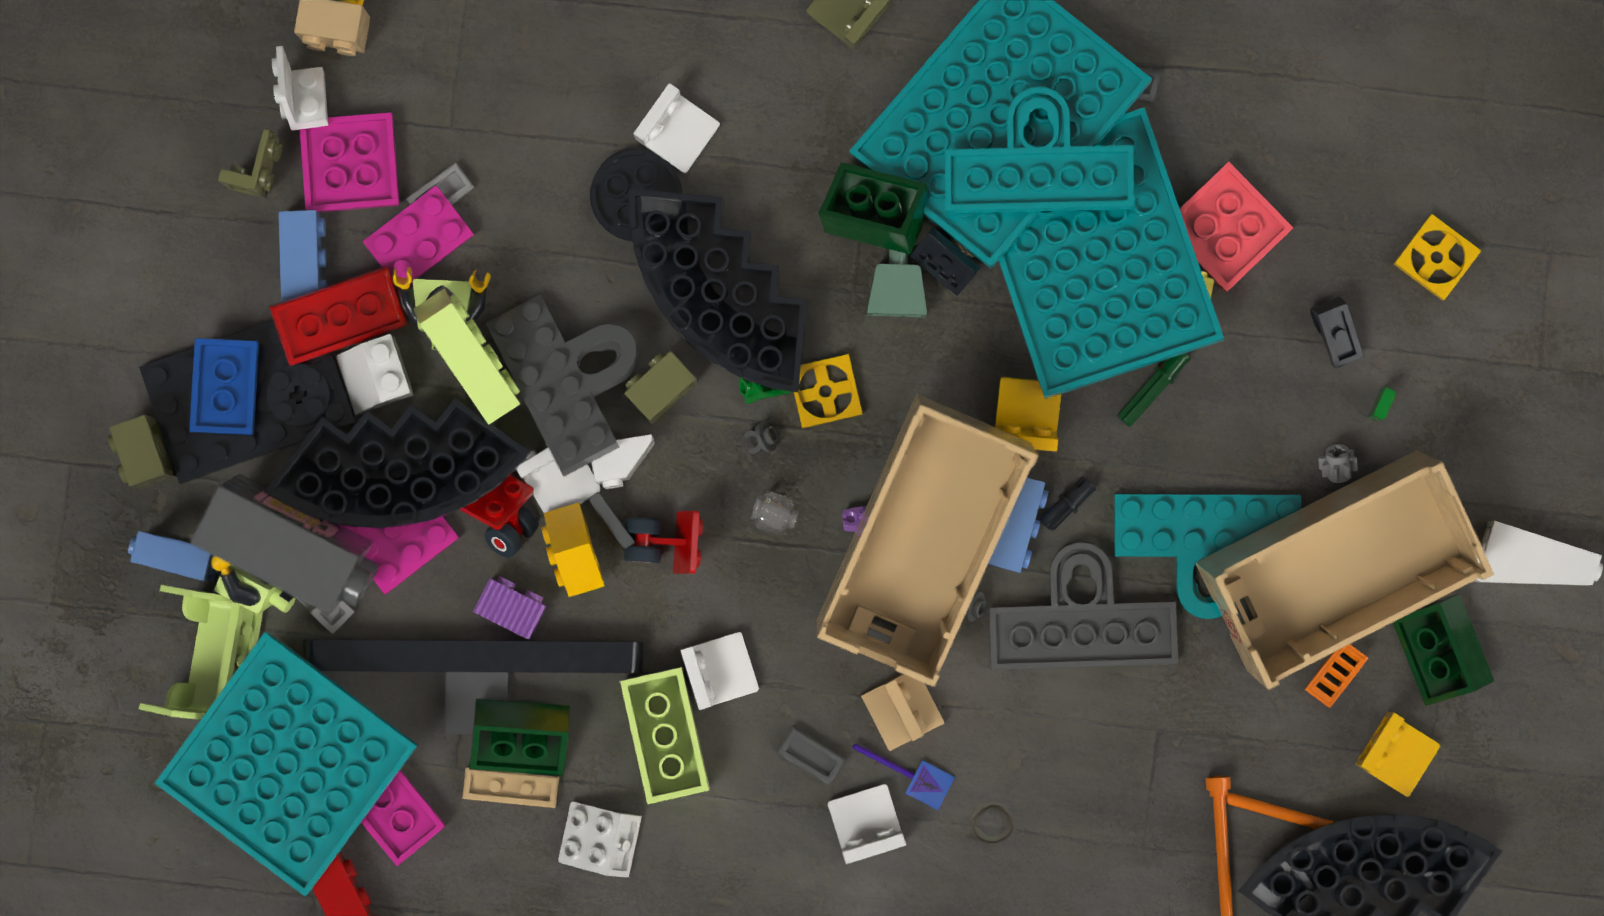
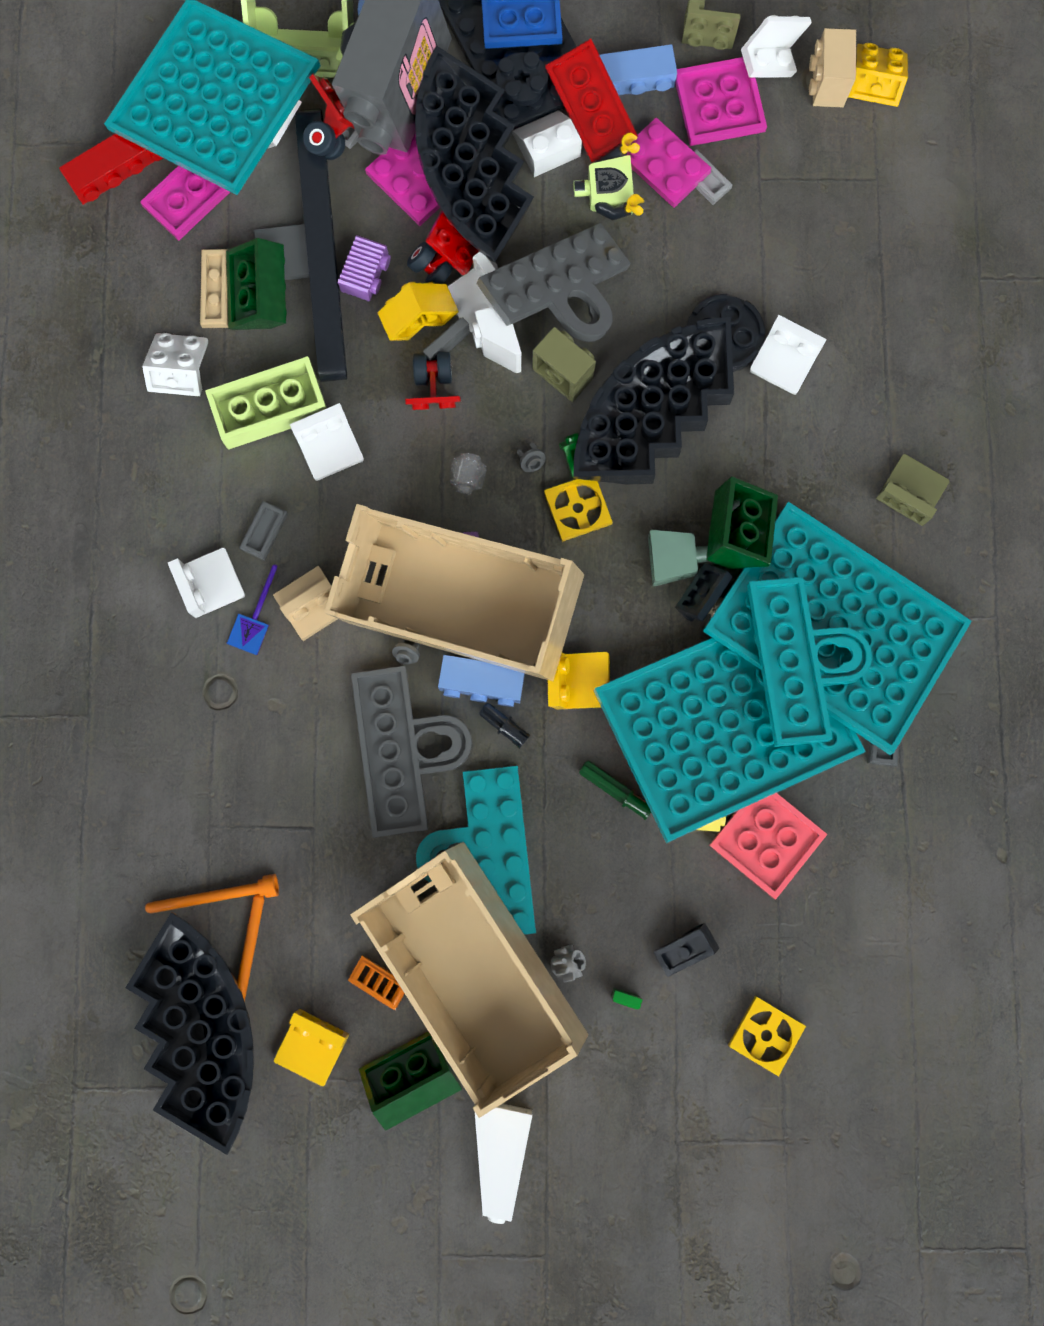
camera: 85 degrees right, 5 degrees down
yellowish green brick [413,288,520,424] -> none
none -> plate [303,74,355,160]

